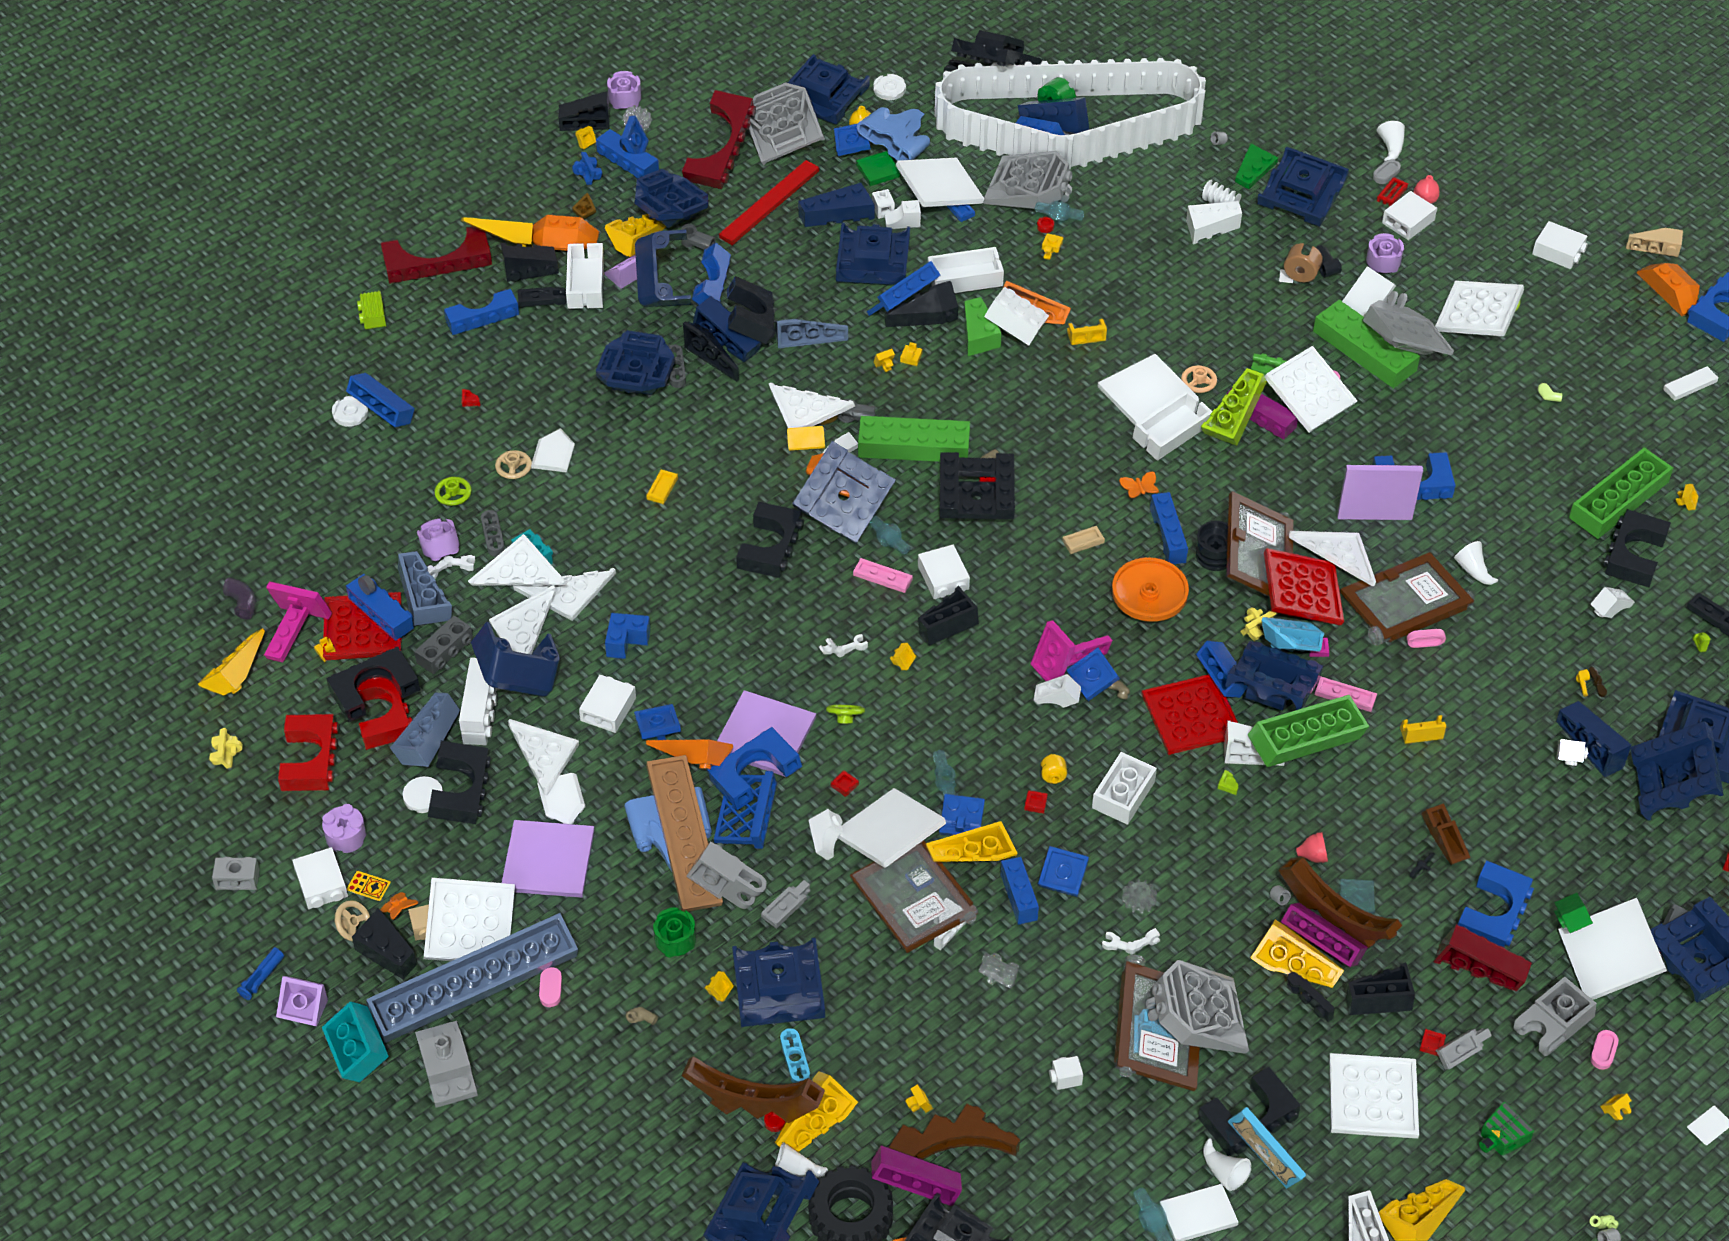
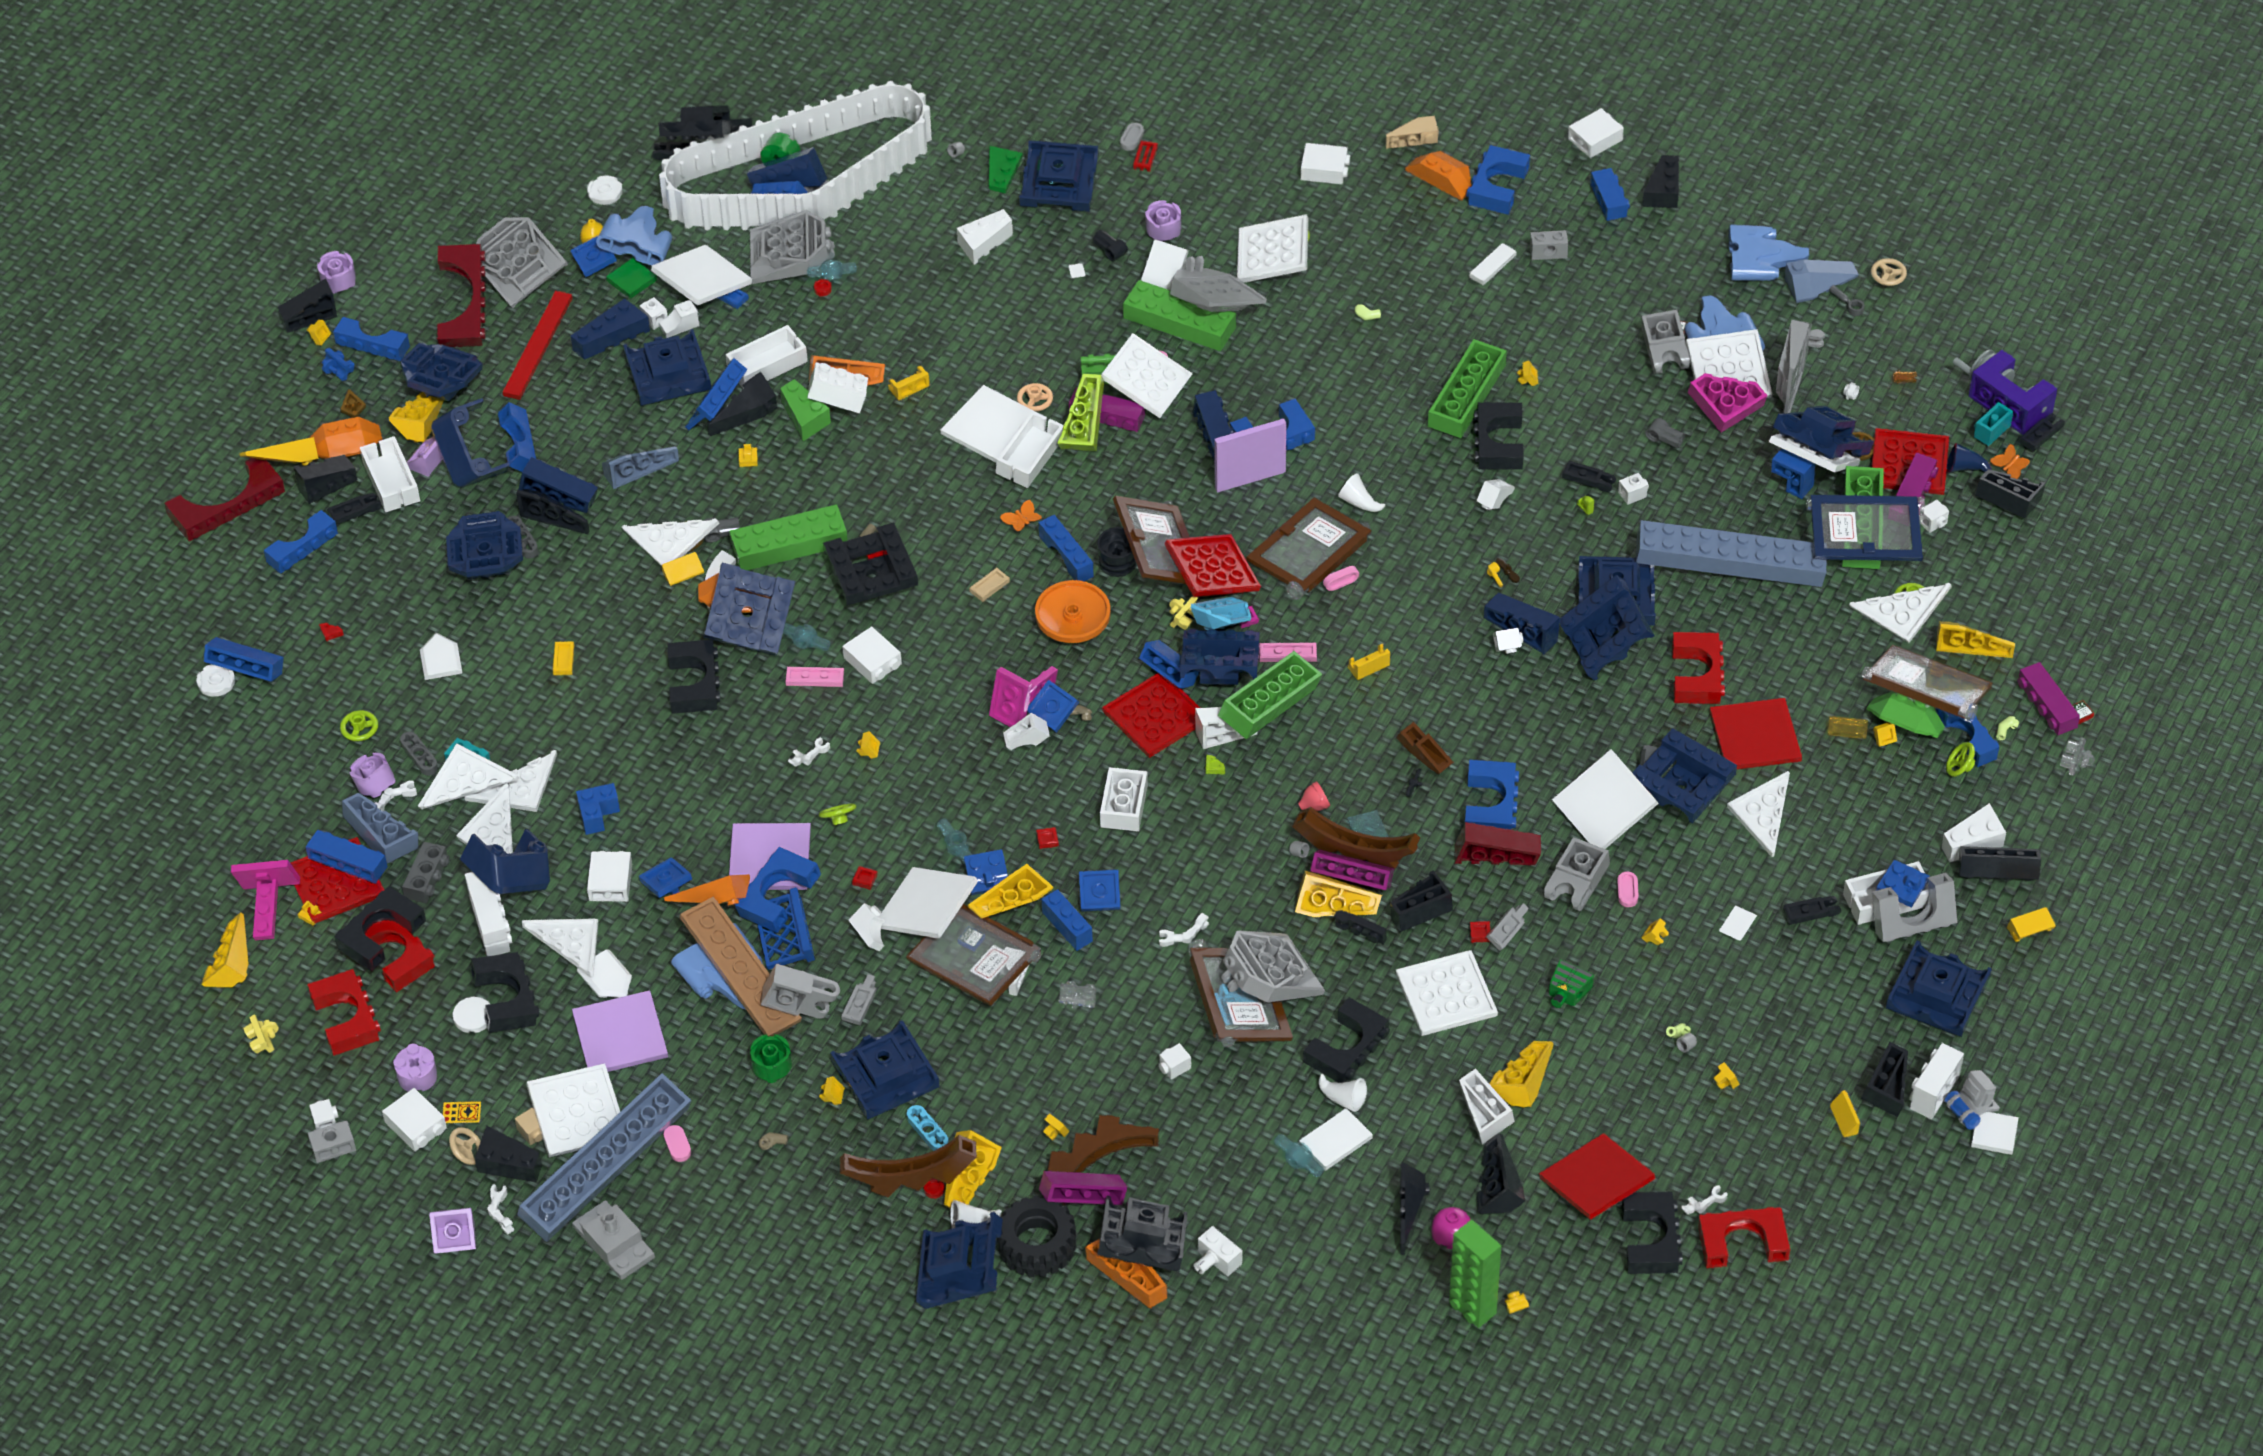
camera: 20 degrees left, 0 degrees up
clear purple cylinder [223,577,256,620] -> none
blue piece [237,947,284,1000] -> none
teal brick [322,1001,389,1083] -> none
lime brick [357,291,386,329] -> none
dark grey tile [358,575,375,595] -> none
orange piece [380,892,418,920] -> none
sand blue wedge [390,693,460,767] -> none
tan piece [495,450,532,479] -> none
blue hinge [621,115,649,154] -> none
clear gear [623,105,652,132] -> none
dark grey piece [681,224,715,250] -> none
black arch [727,276,776,344] -> none
dark blue piece [788,54,870,125] -> none
yellow tile [873,349,895,372] -> none
black wedge [918,586,979,646] -> none
yellow head [1041,754,1067,784] -> none
yellow plate [1042,233,1063,260] -> none
clear gear [1122,878,1157,914] -> none
white piece [1202,180,1241,203] -> none
tile [1228,1107,1306,1189] -> none
medium nougat piece [1284,243,1322,283] -> none
white tile [1289,531,1376,586] -> none
white hat [1377,121,1405,161] -> none
white brick [1382,191,1437,240] -> none
coral helmet [1413,175,1440,203] -> none
green brick [1554,893,1593,934] -> none
none -> white brick [310,1099,338,1129]
none -> white piece [488,1185,514,1235]
none -> dark blue wedge [1193,390,1234,464]

